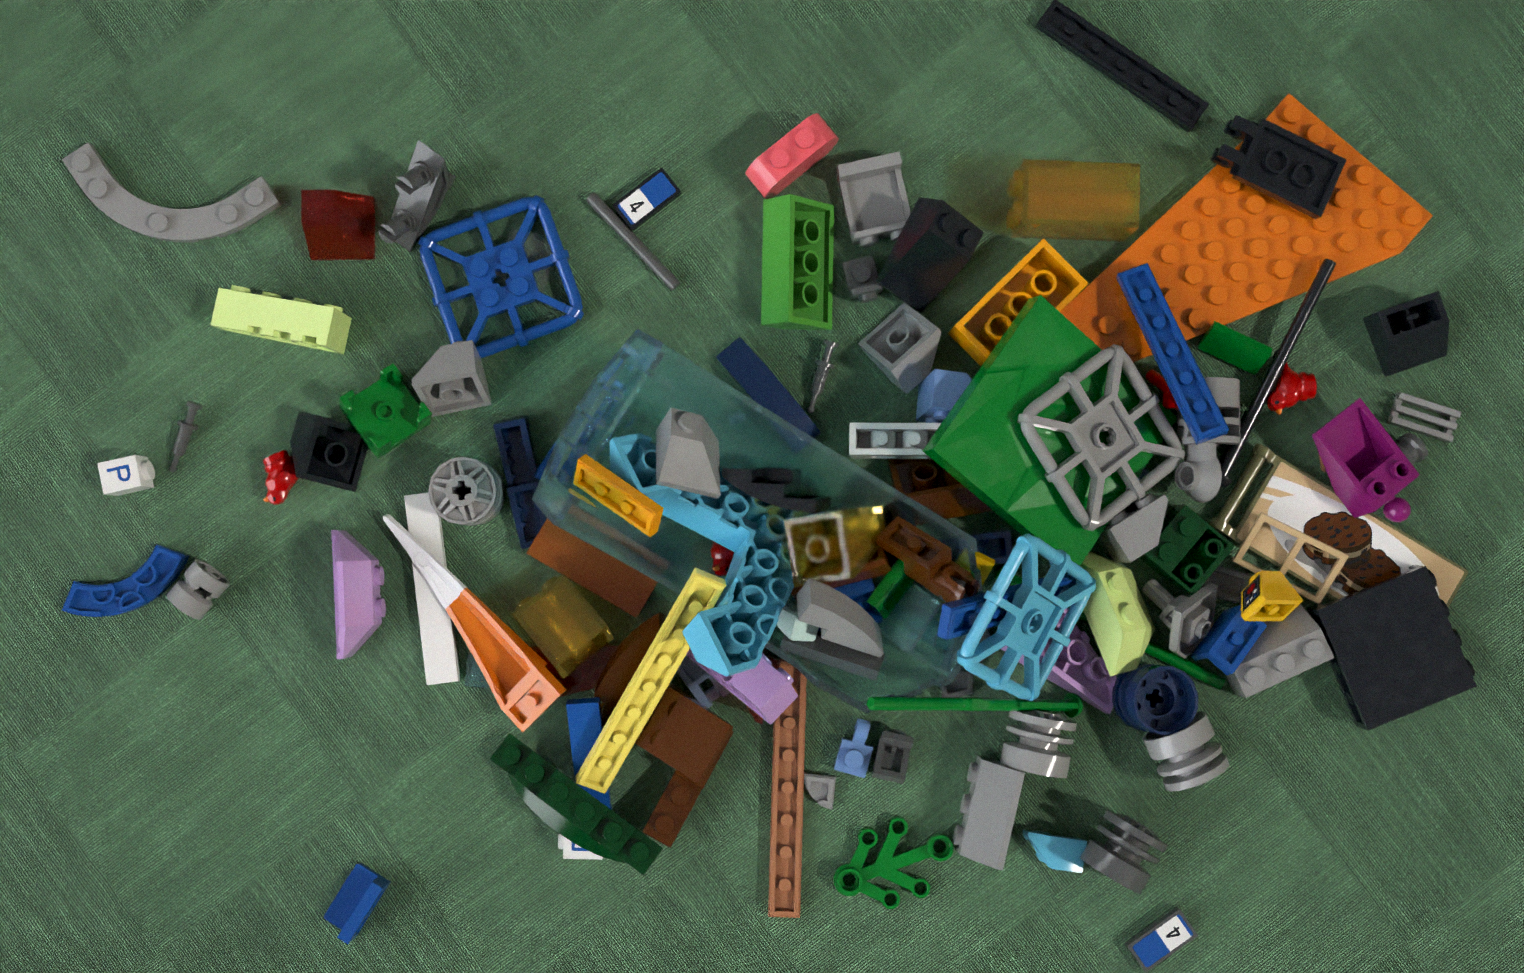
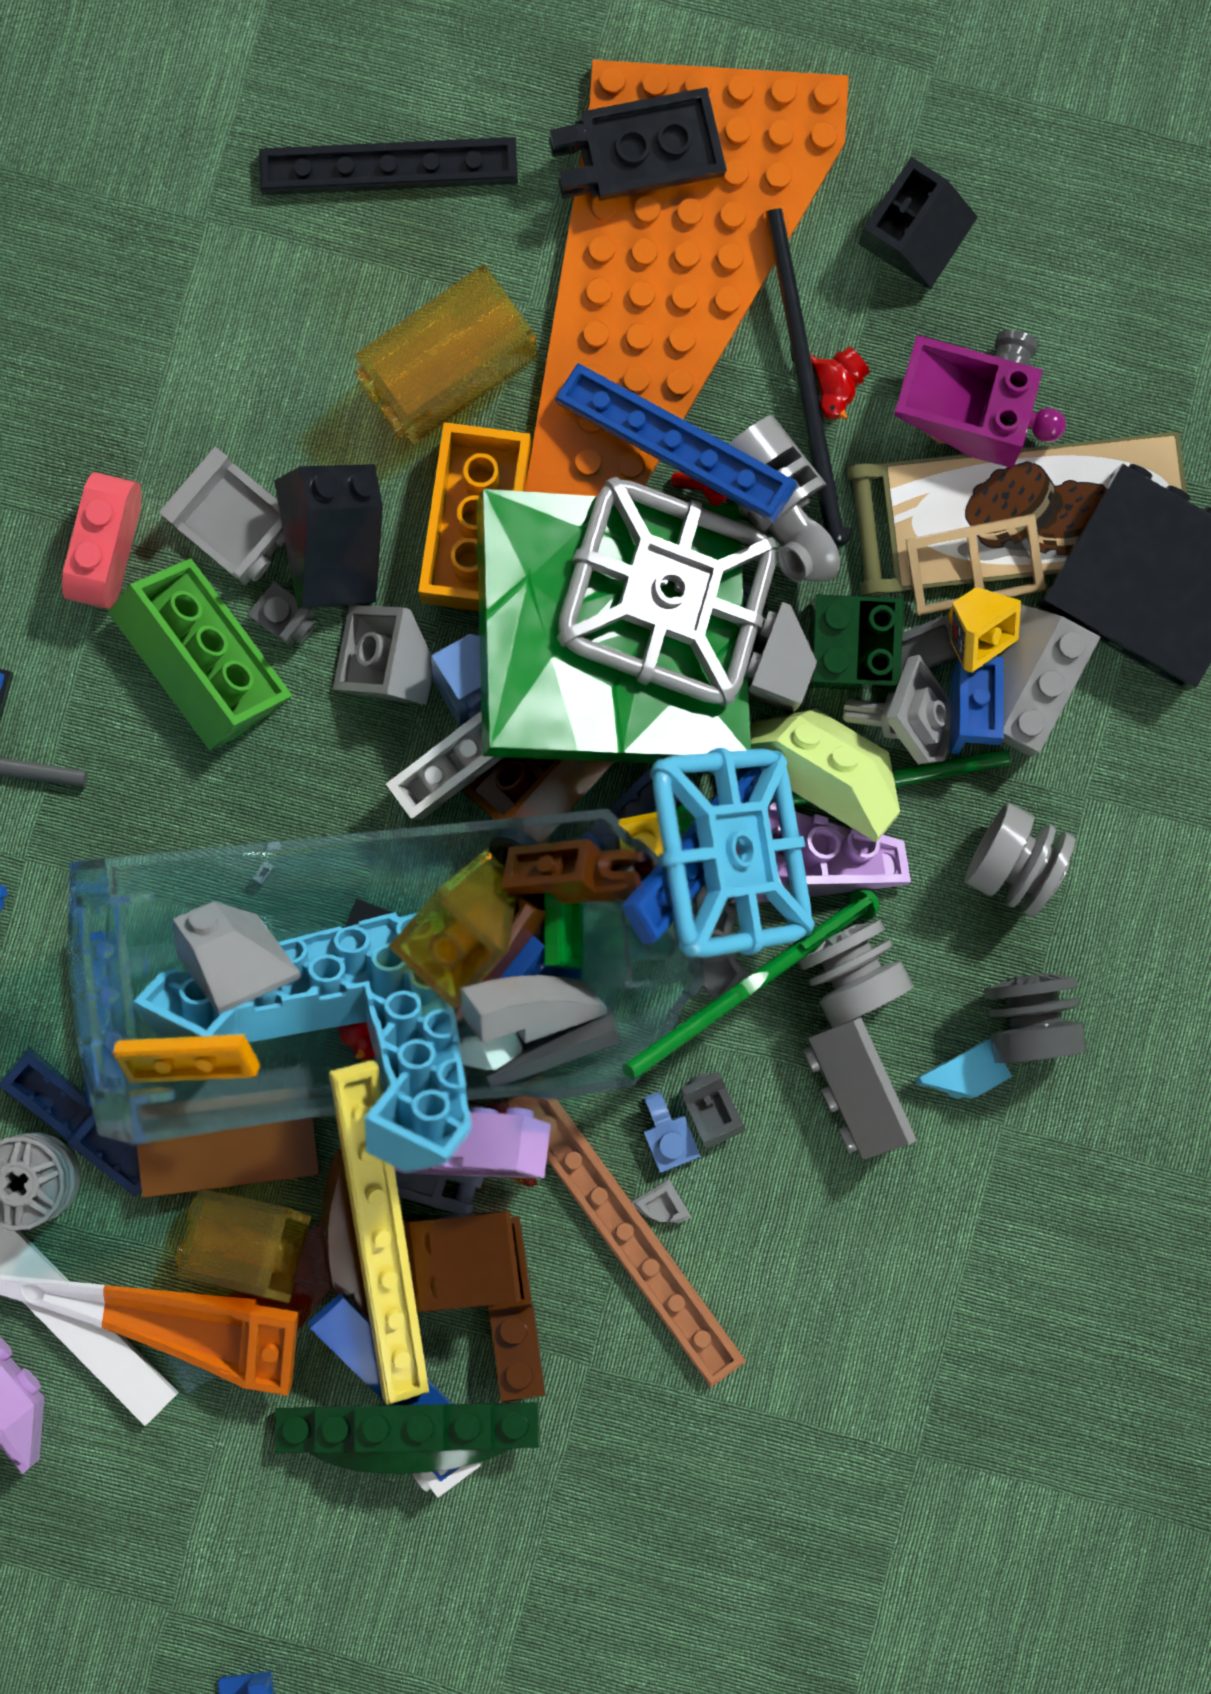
camera: 40 degrees left, 0 degrees up
dark blue slope [716,337,821,453] -> none
black slope [722,467,832,513] -> none
dark grey piece [807,340,839,413] -> none
green plant [833,816,954,909] -> none
dark blue wheel [1112,664,1198,735] -> none
tile [1125,906,1198,973] -> none
green tile [1198,321,1273,375] -> none
light grey tile [1387,392,1461,443] -> none

